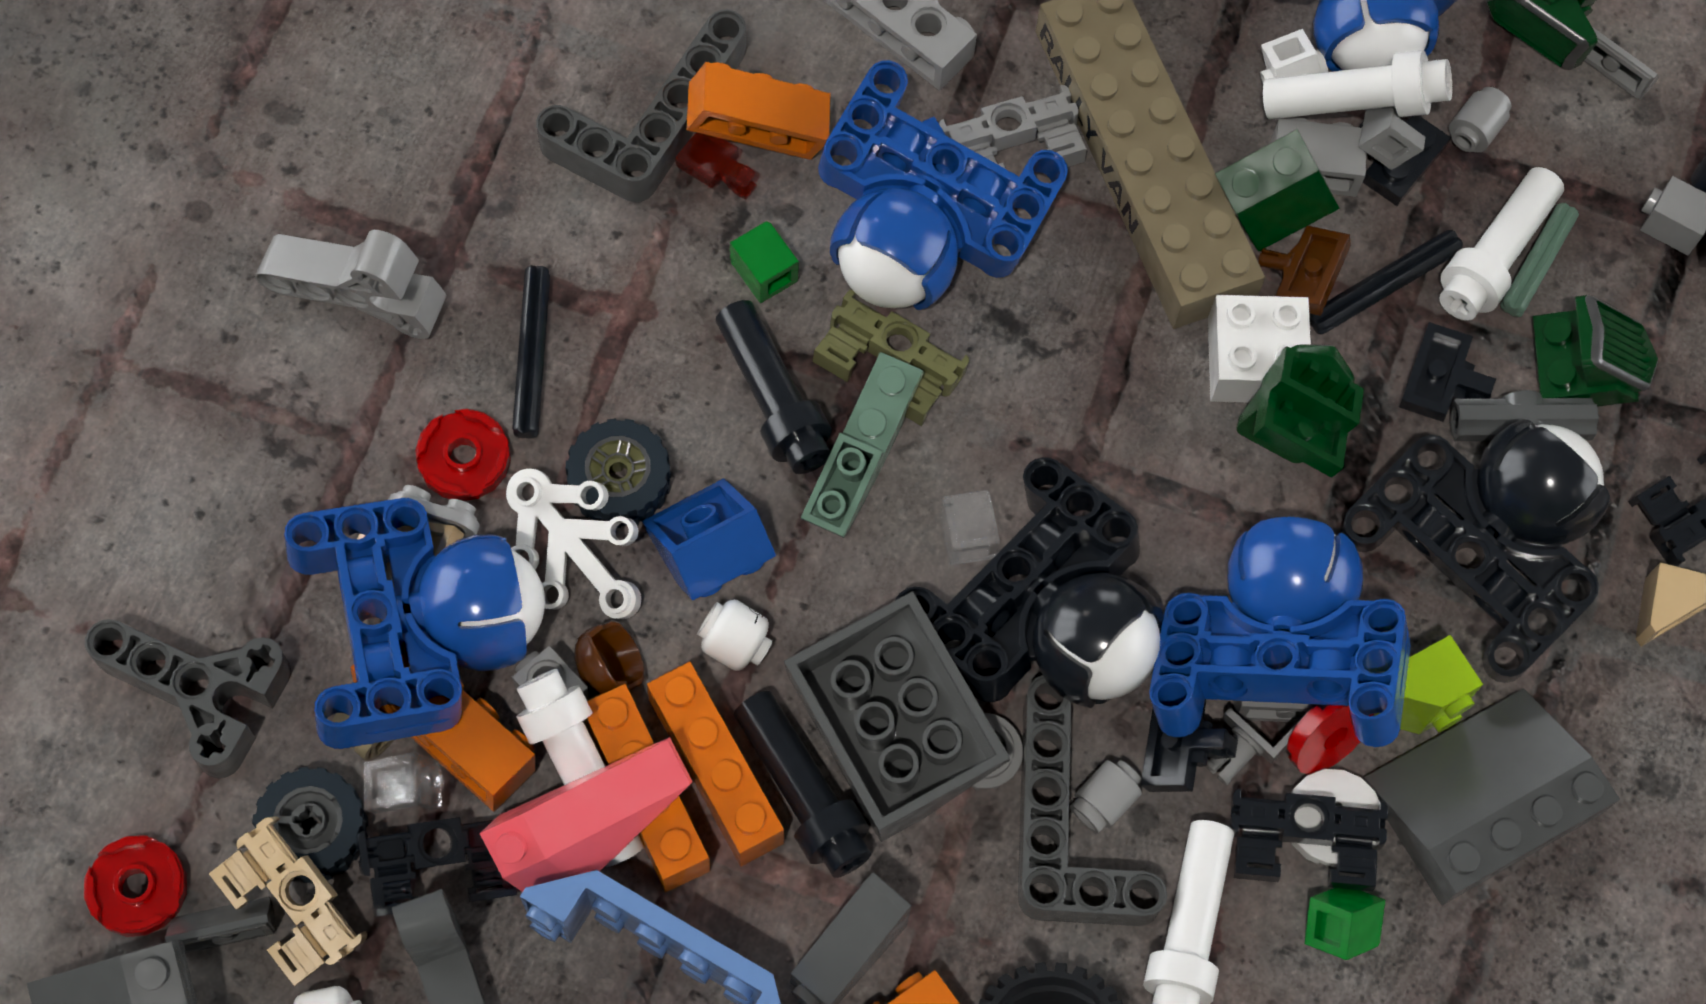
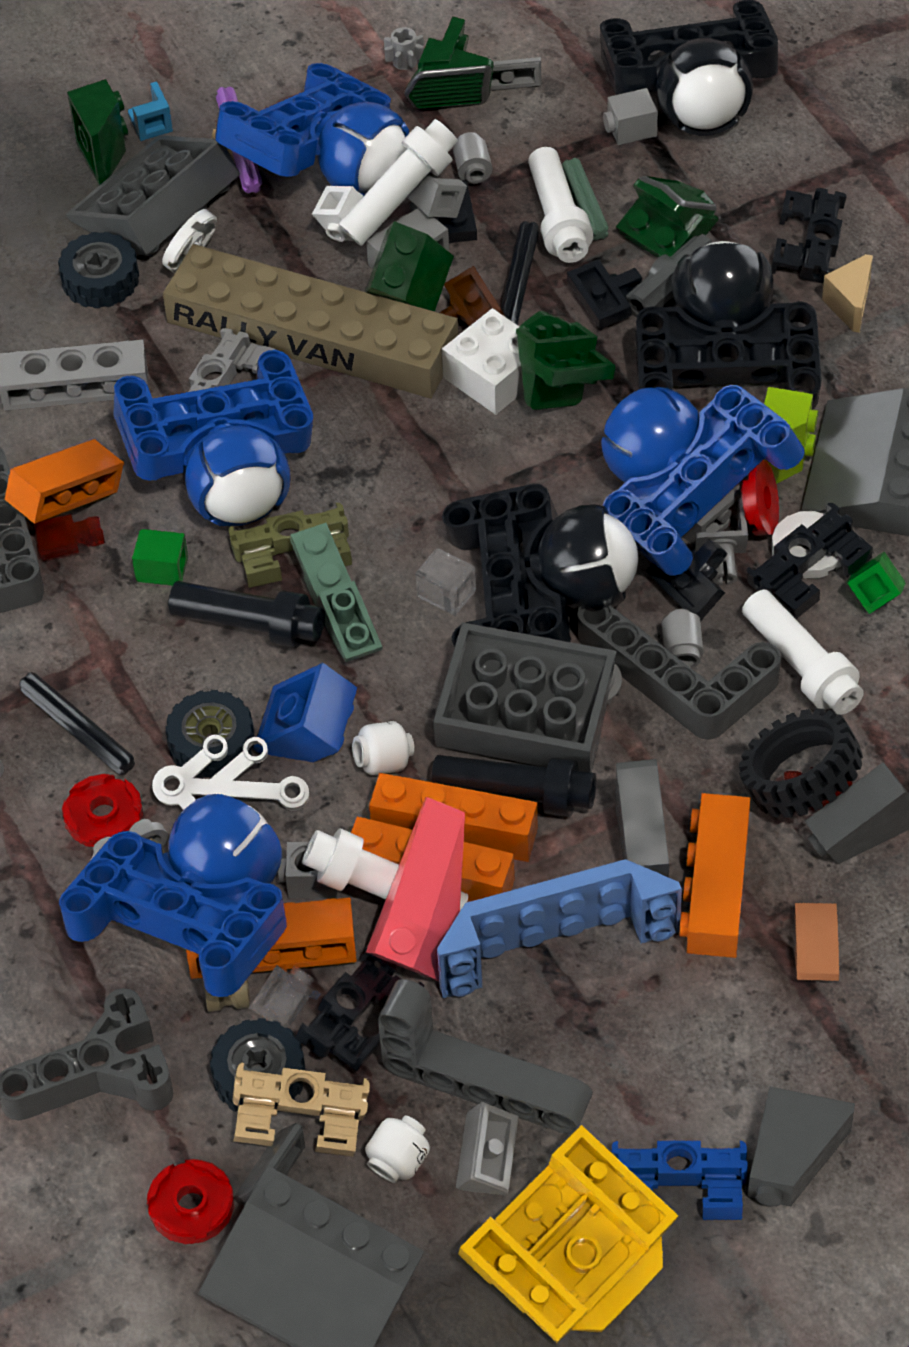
camera: 40 degrees left, 15 degrees down
reddish brown hair [575,621,644,694] -> none

